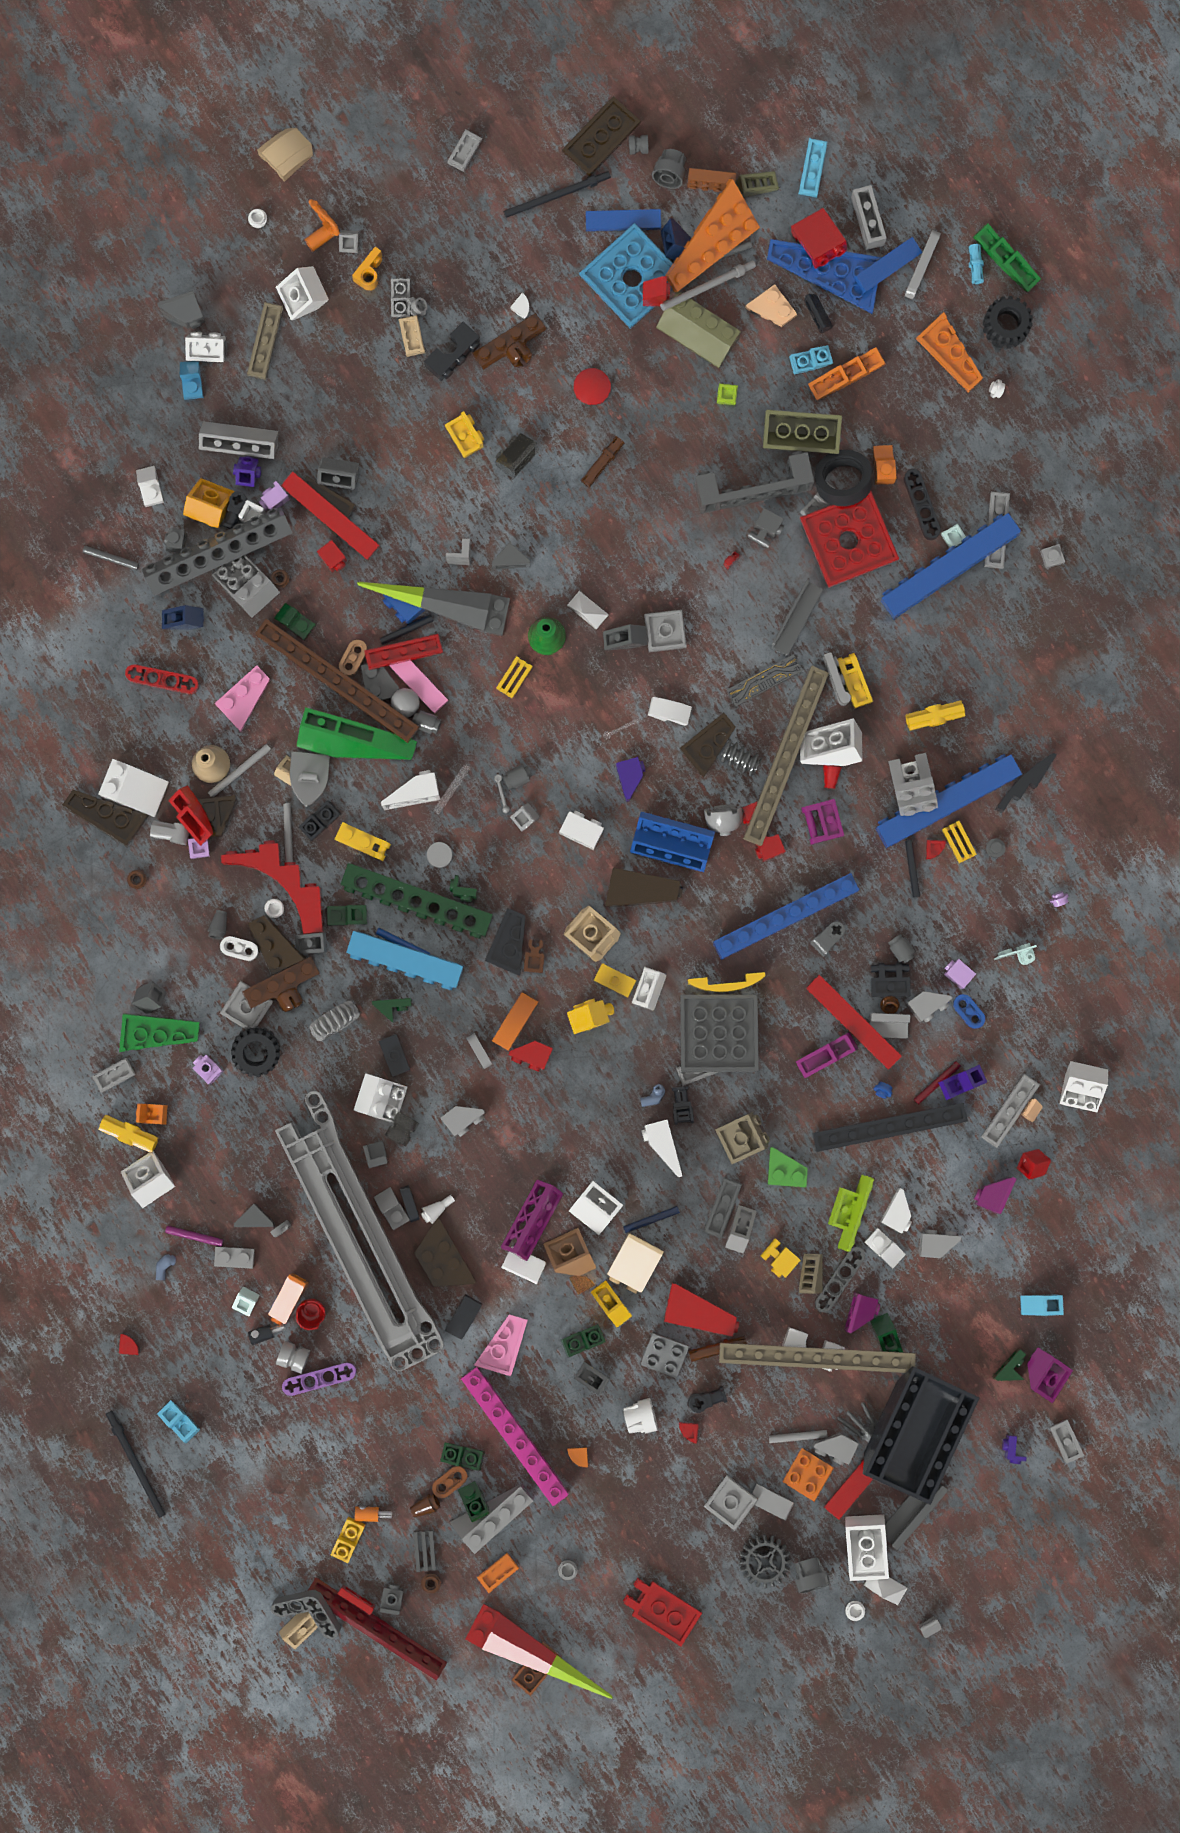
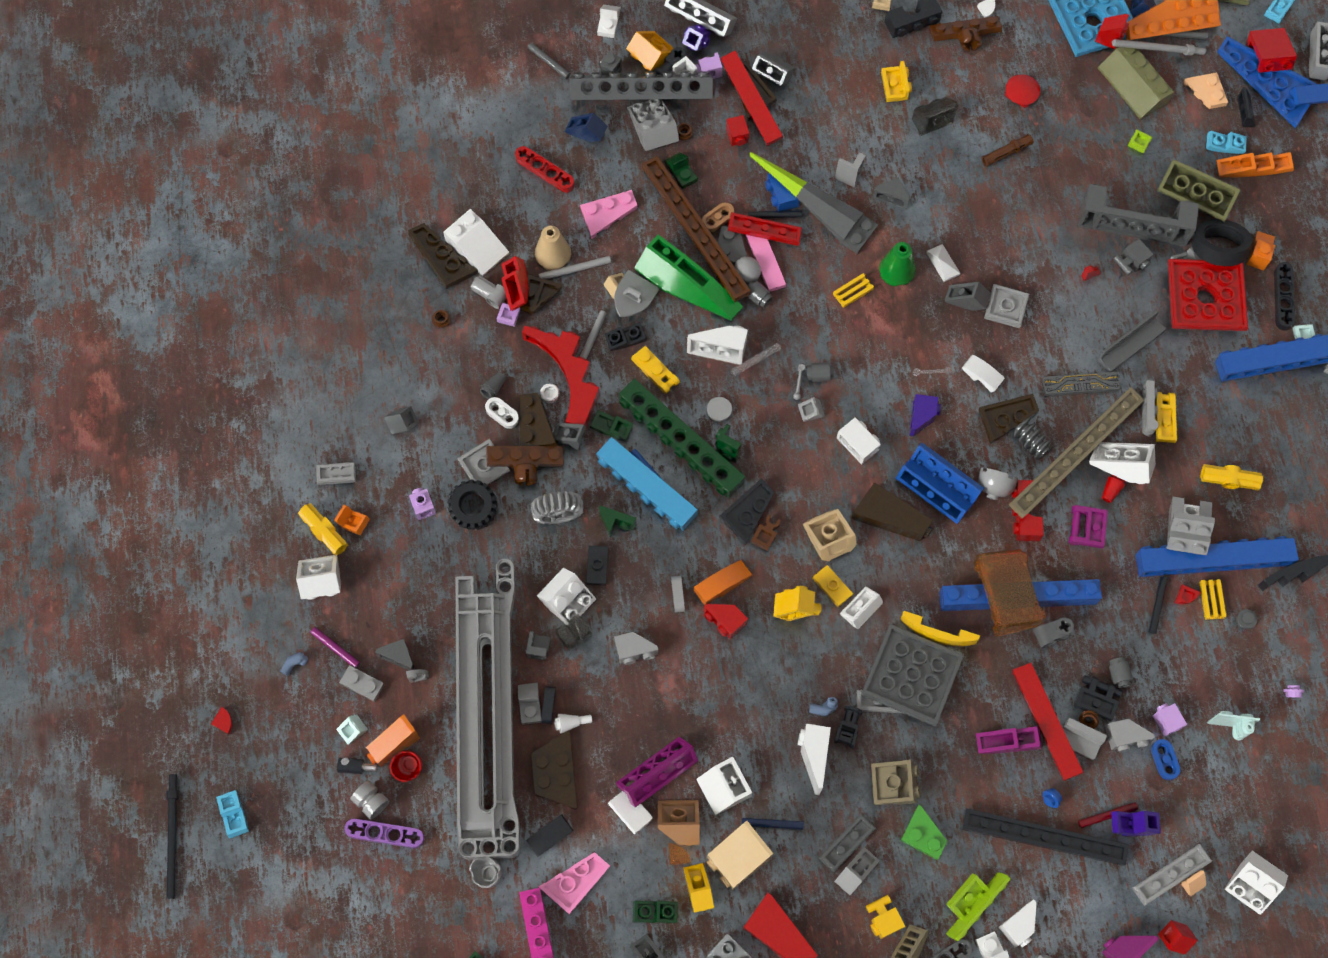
camera: 25 degrees right, 15 degrees down
green wing [119,1013,200,1052] -> none
none -> light grey hair [469,857,502,888]
none -> clear orange windscreen [973,549,1046,637]

